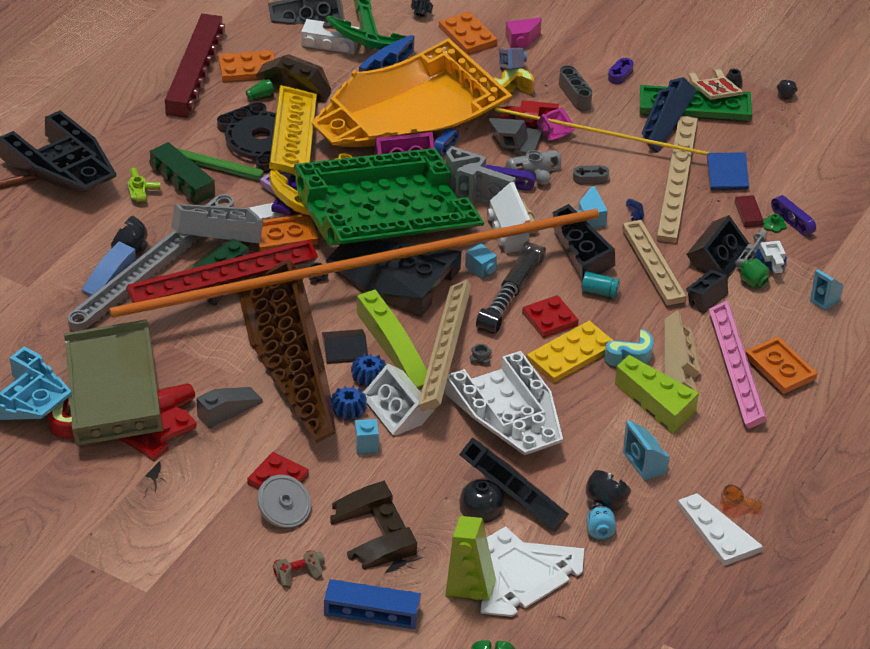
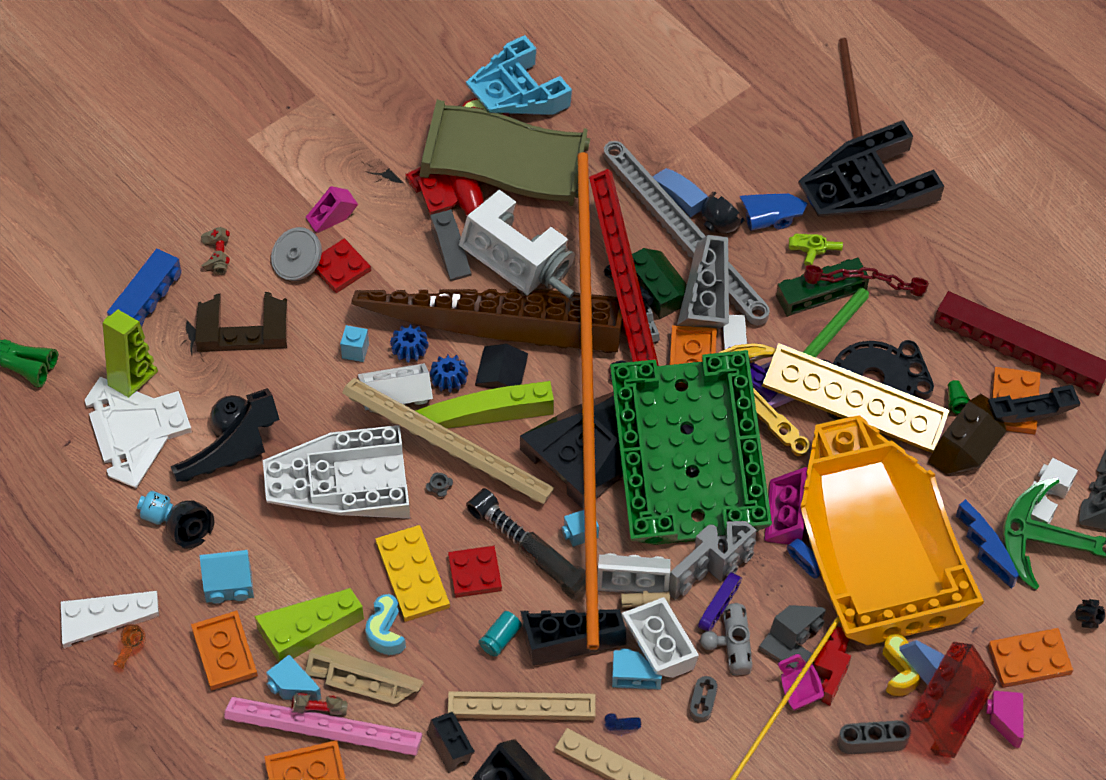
camera: 110 degrees right, 15 degrees up
none -> orange plate [191,611,258,690]
none -> medium azure slope [266,655,321,701]
none -> dark tan piece [291,693,347,716]
none -> dark pink slope [306,186,358,233]
none -> white piece [459,190,575,299]
none -> white slope [622,597,699,678]
none -> blue panel [739,193,808,231]
none -> dark red piece [804,265,929,296]
none -> clear red panel [910,642,997,758]
none -> black slope [988,385,1081,423]

